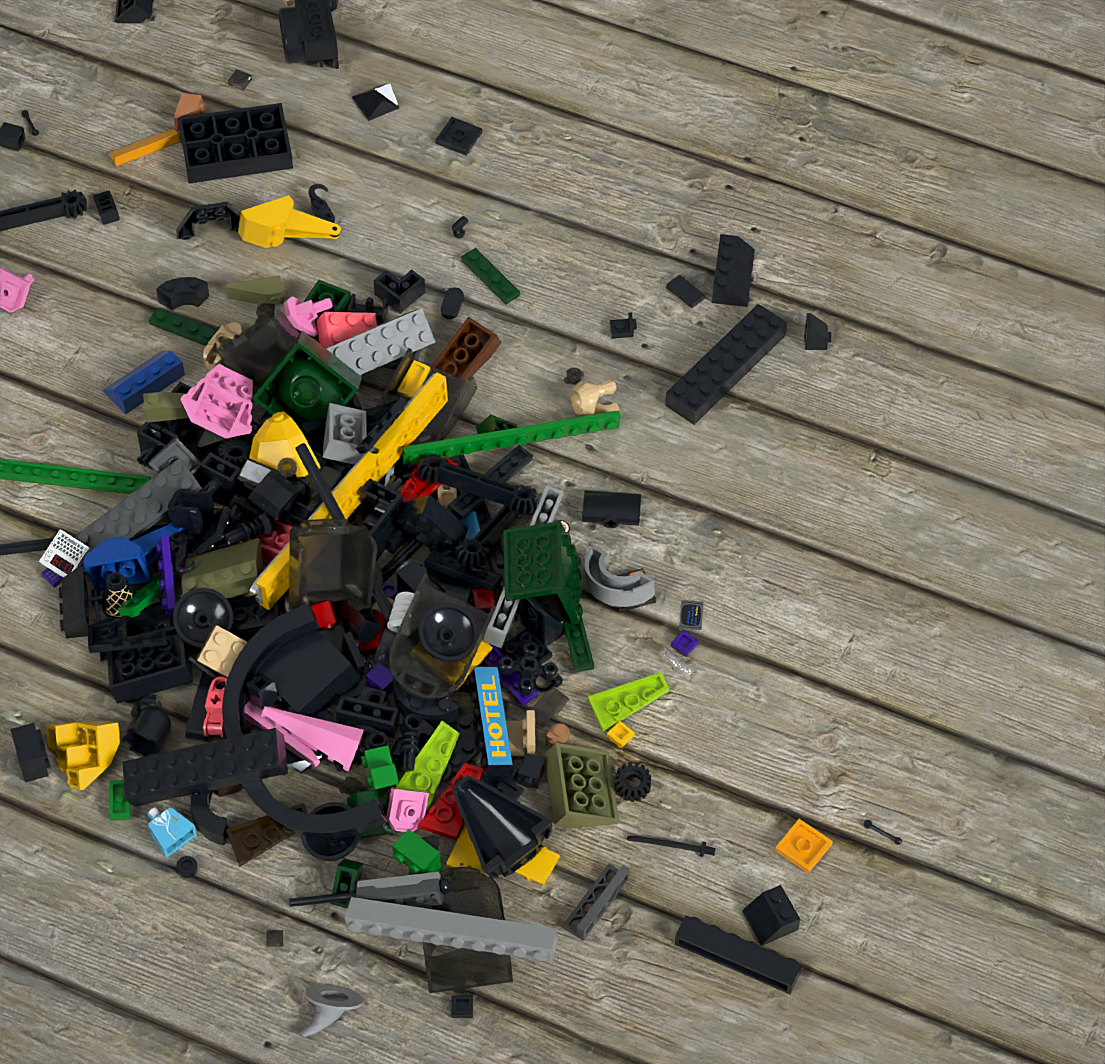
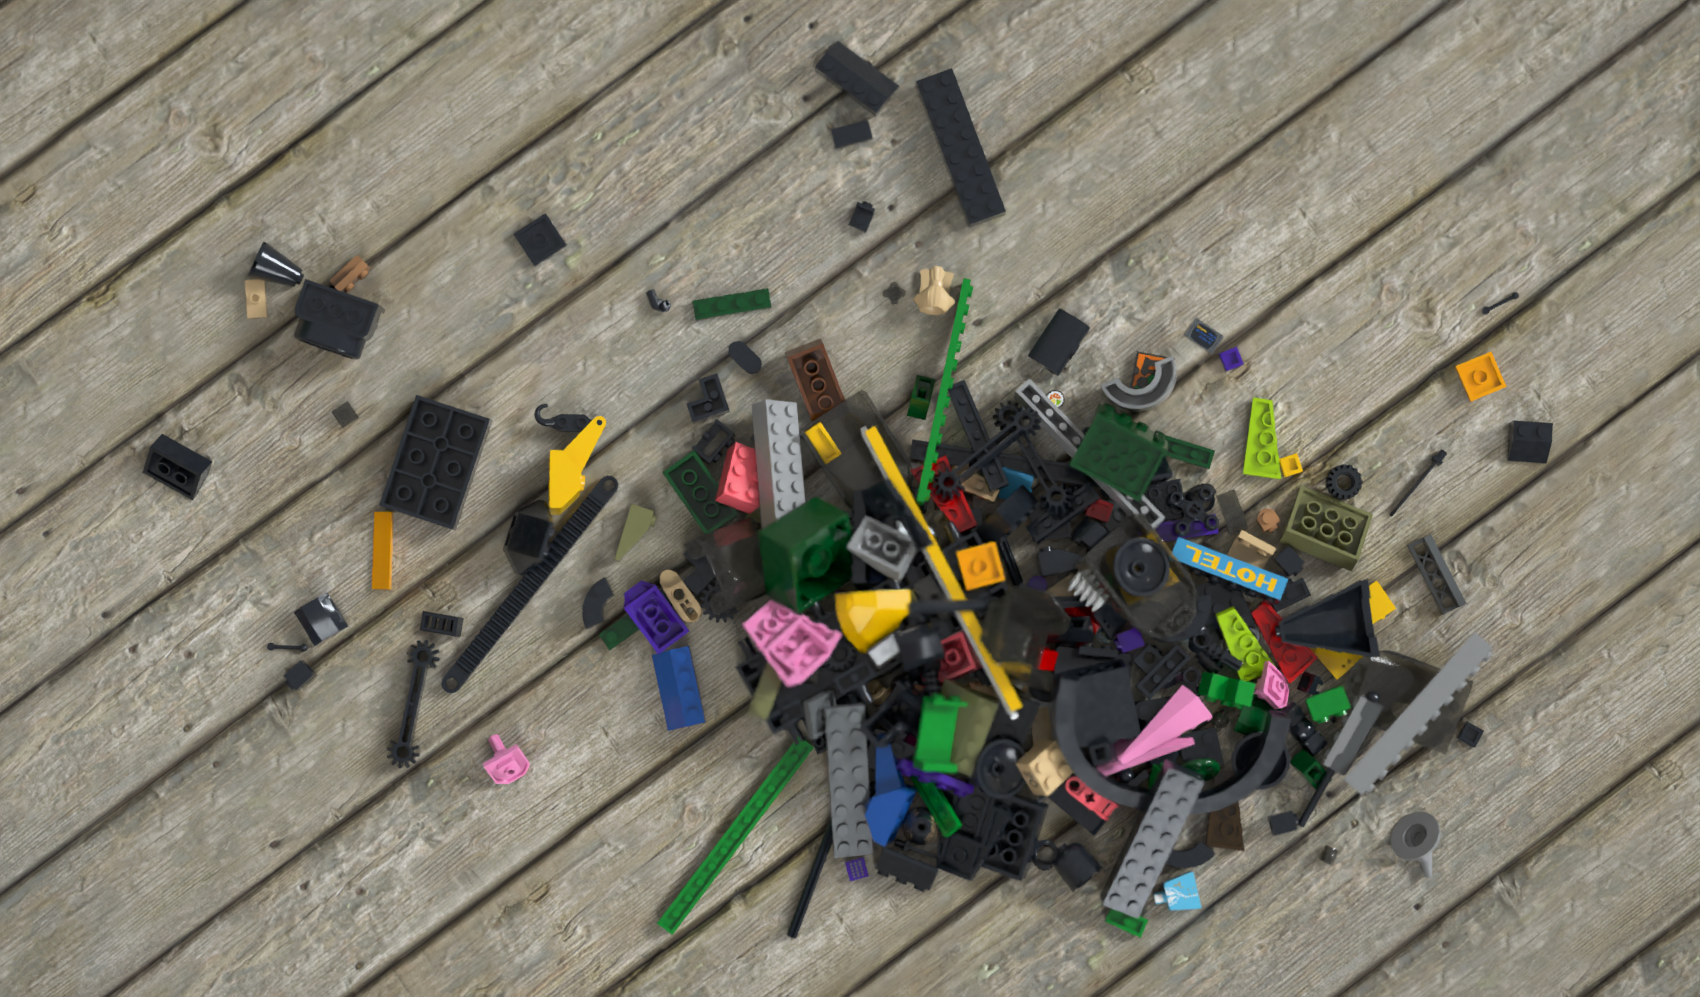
camera: 60 degrees left, 30 degrees up
black brick [10,723,51,783] -> none
tile [39,529,92,577] -> none
yellow brick [46,721,121,790] -> none
nougat slope [173,93,205,130] -> none
black tile [176,856,198,878] -> none
clear smoke plate [278,458,297,477] -> none
bright pink piece [283,296,333,337] -> none
black slope [352,83,399,121] -> none
clear pin [659,647,697,681] -> none
black brick [675,915,802,995] -> none
black slope [804,313,831,350] -> none
none -> black slope [293,593,349,646]
none -> medium nougat bracket [330,255,371,293]
none -> black gear [442,476,619,693]
none -> dark purple slope [623,580,689,654]
none -> green panel [913,694,968,773]
none -> light orange plate [956,542,1005,590]
none -> black plate [1177,727,1224,769]
none -> dark green plate [1180,758,1220,782]
none -> black brick [1267,810,1299,836]
none -> black piece [1280,701,1328,757]

